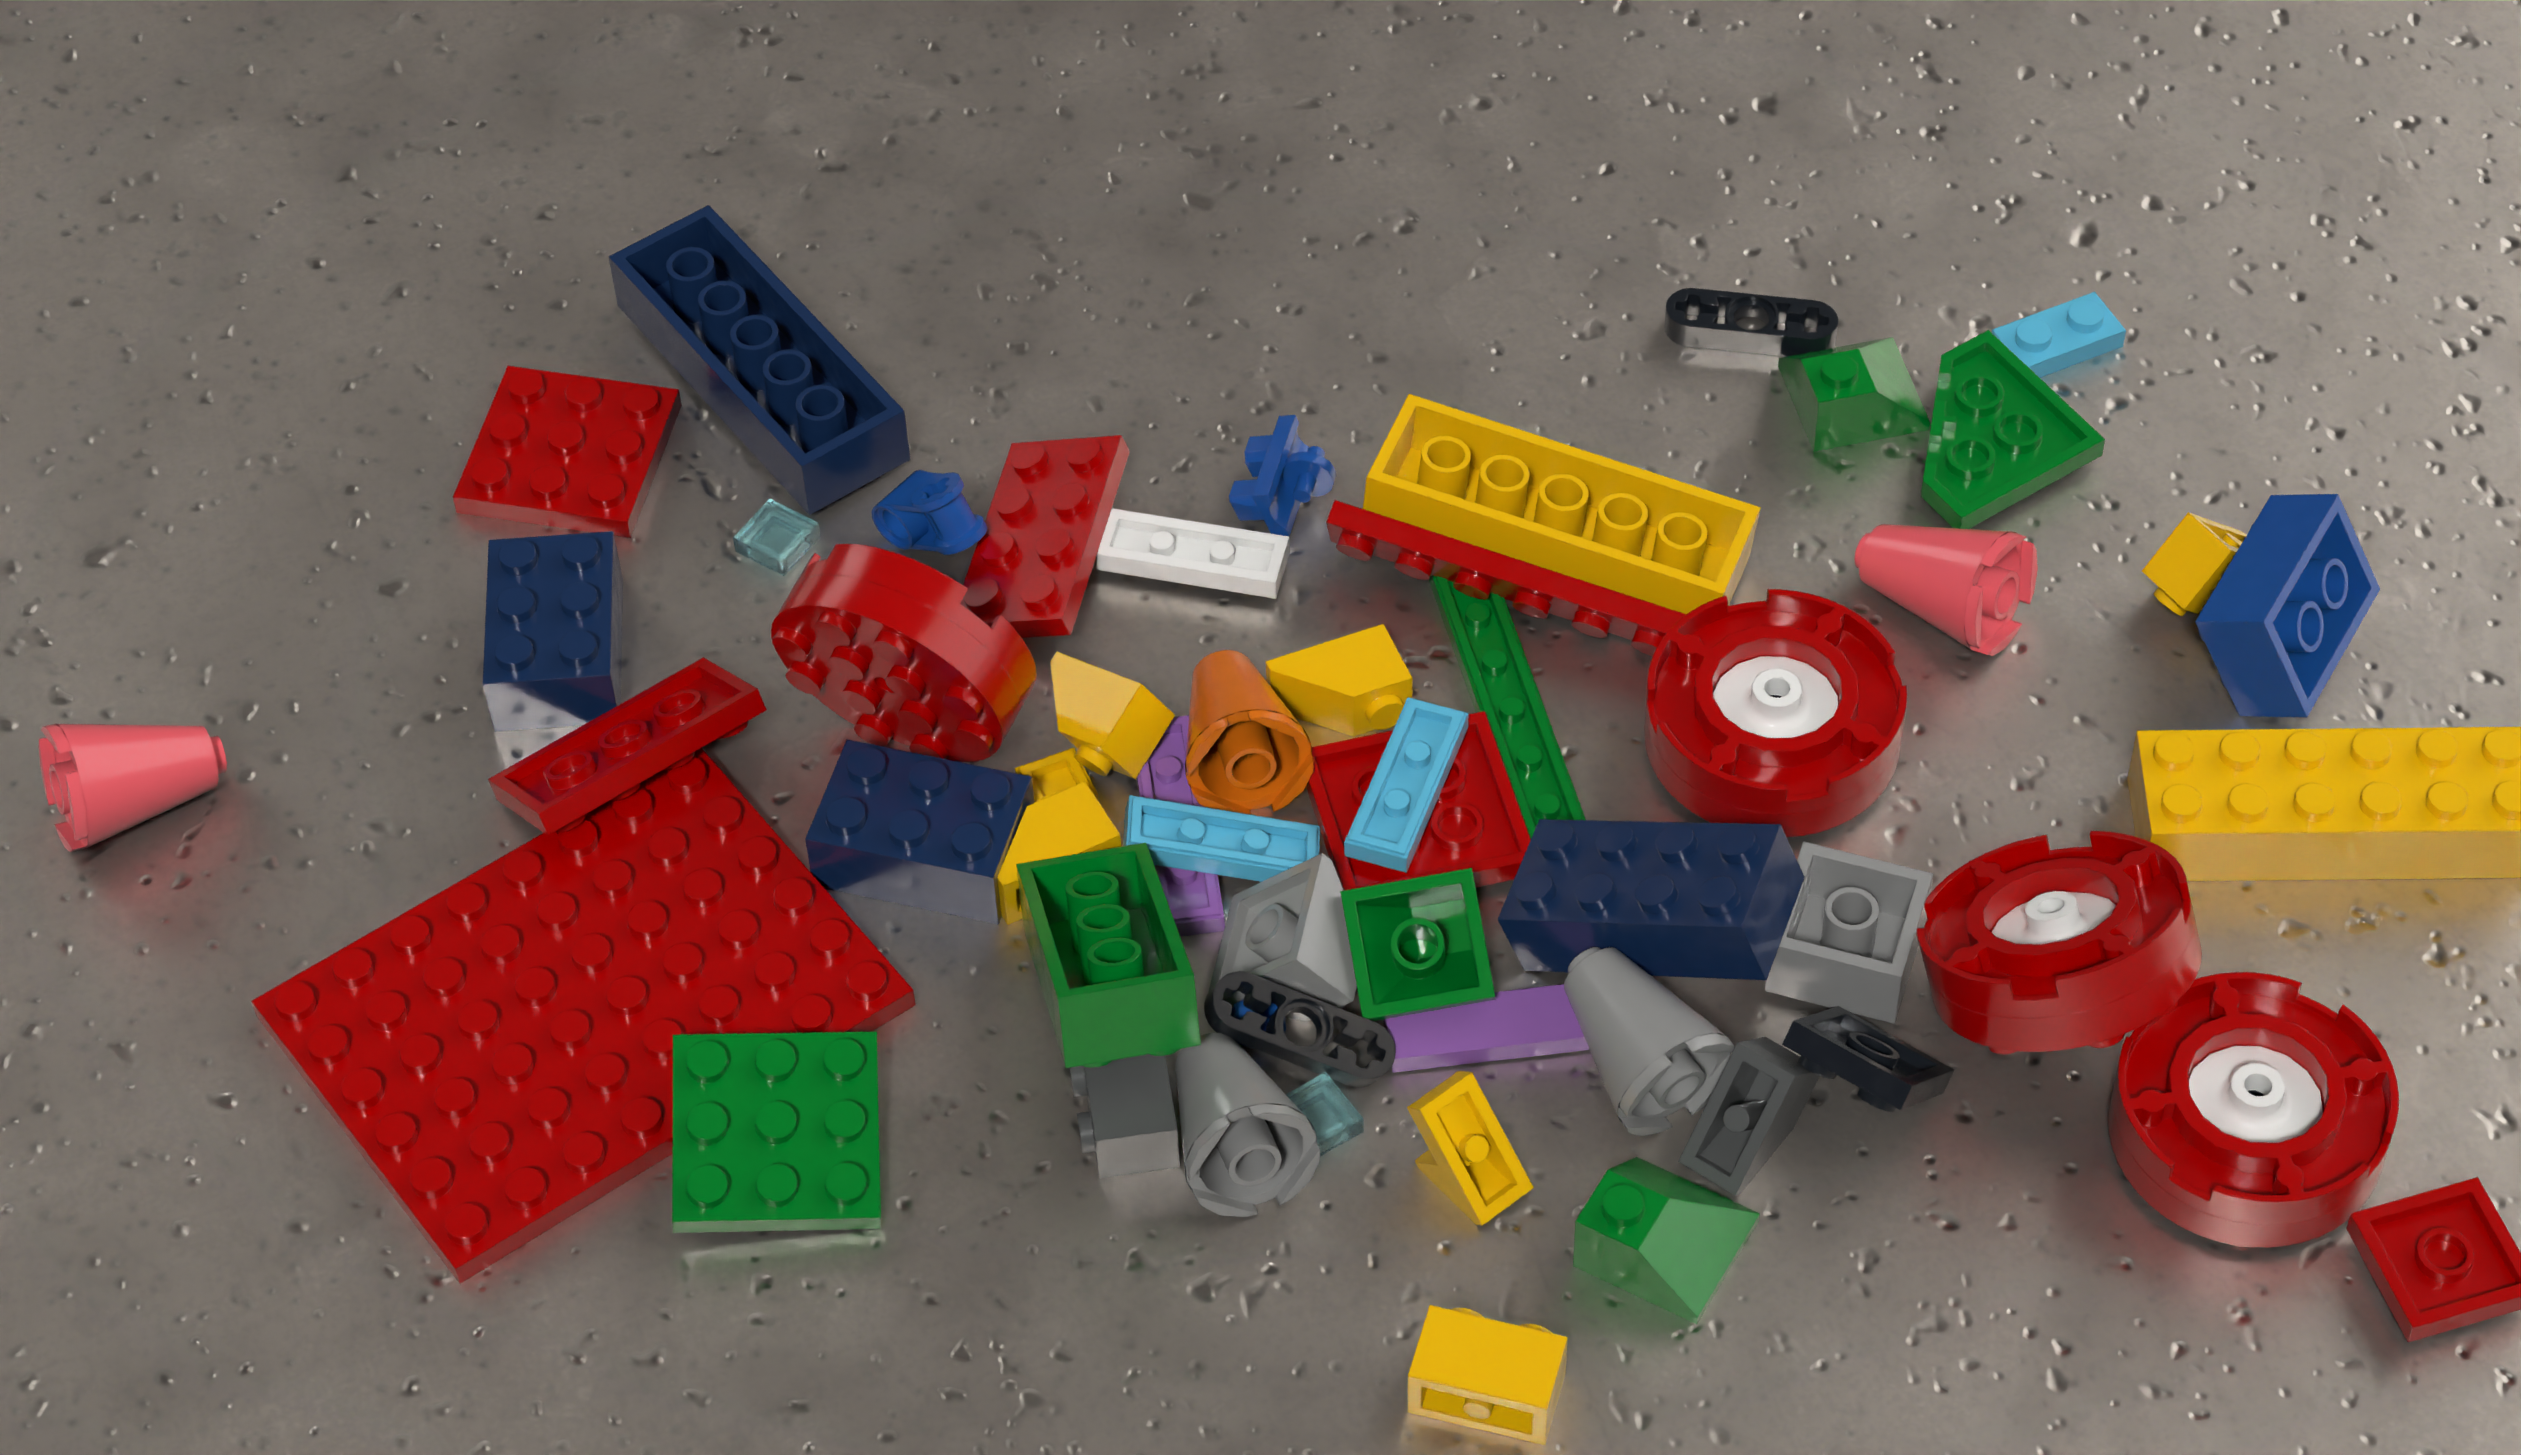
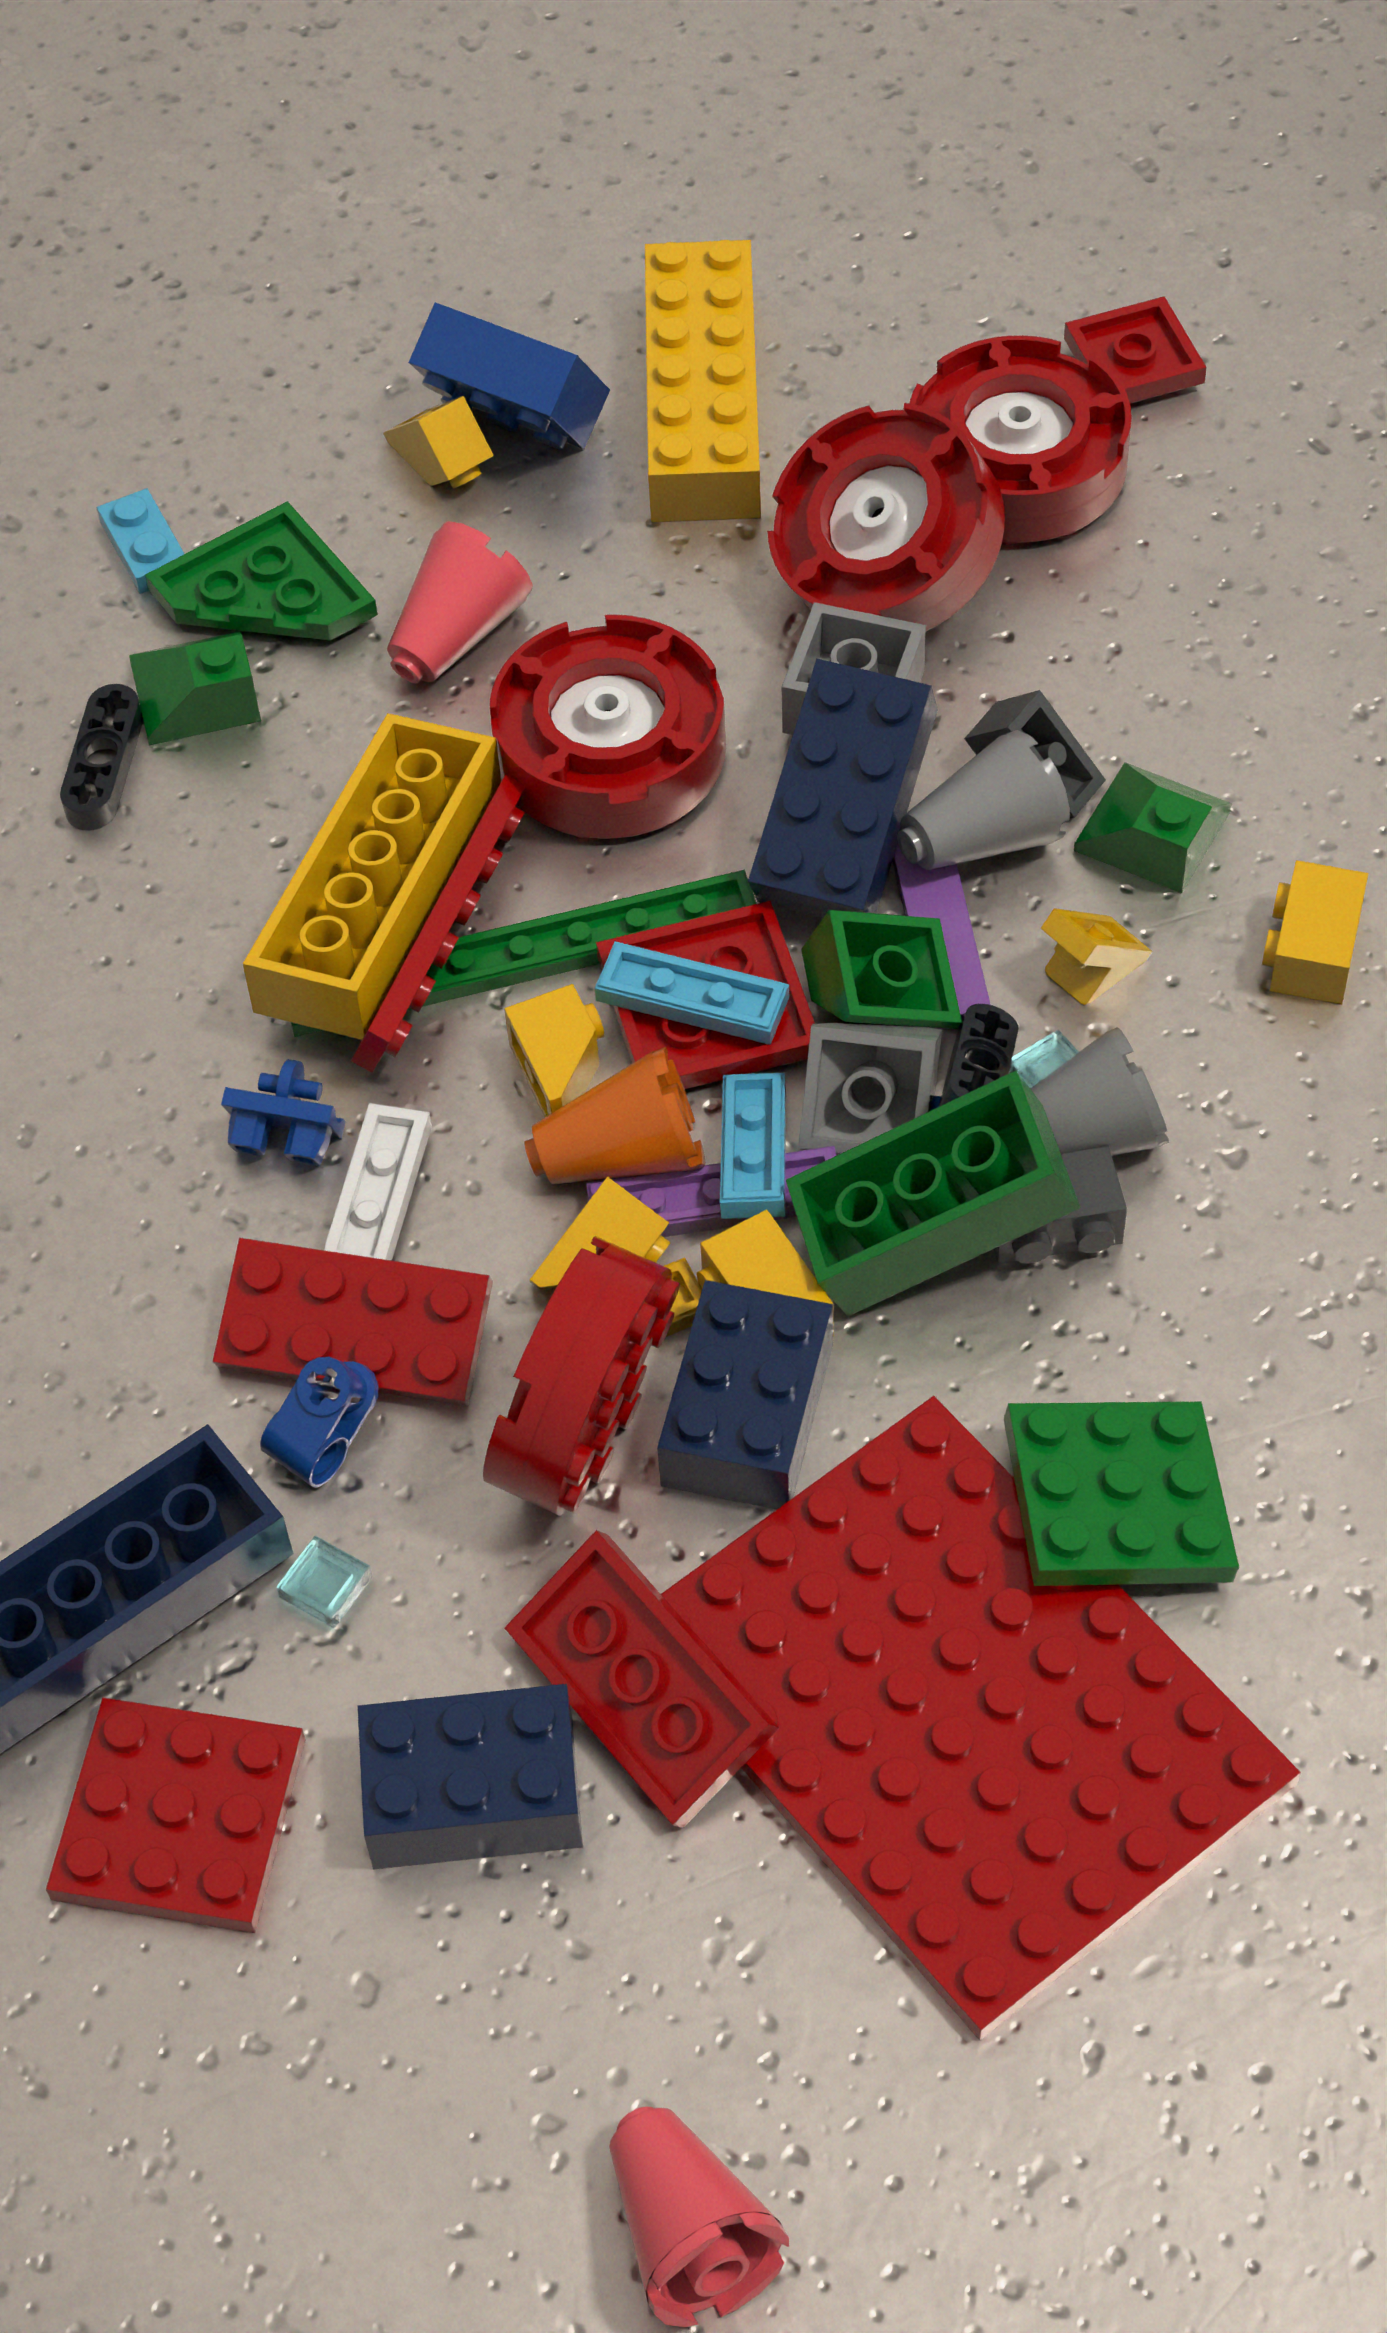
camera: 90 degrees left, 5 degrees up
black plate [1782,1006,1954,1112] -> none

